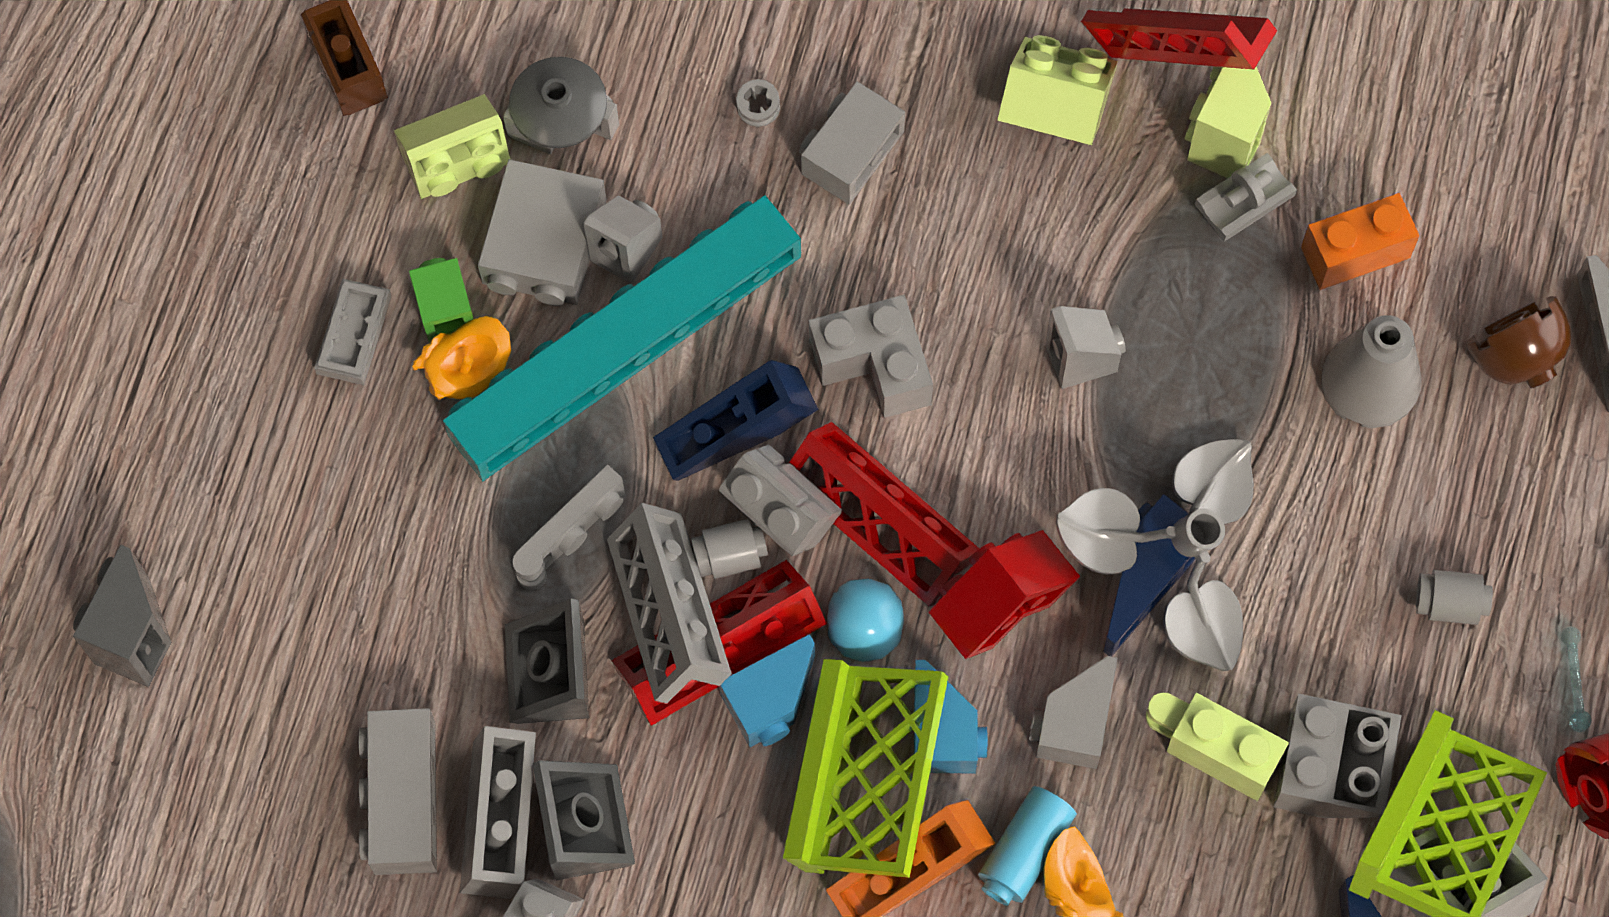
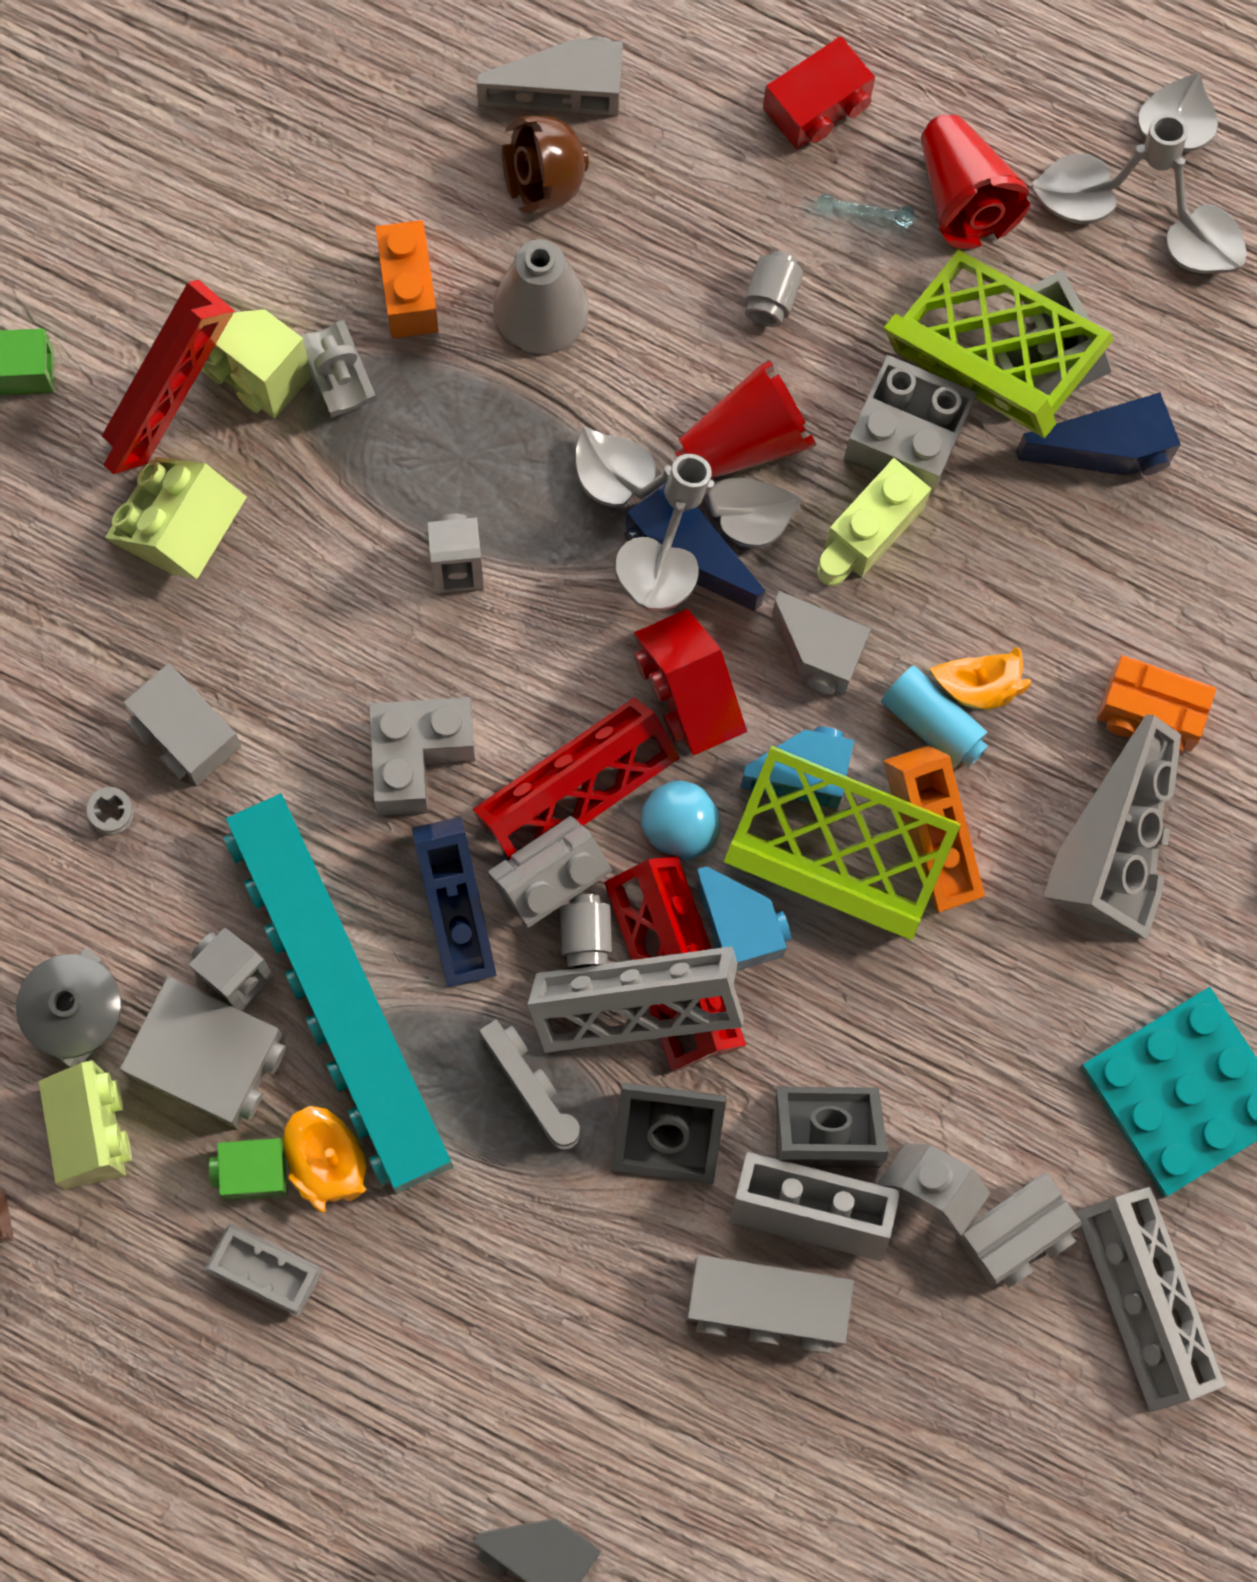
camera: 85 degrees left, 5 degrees up
none -> red cone [675,360,816,479]

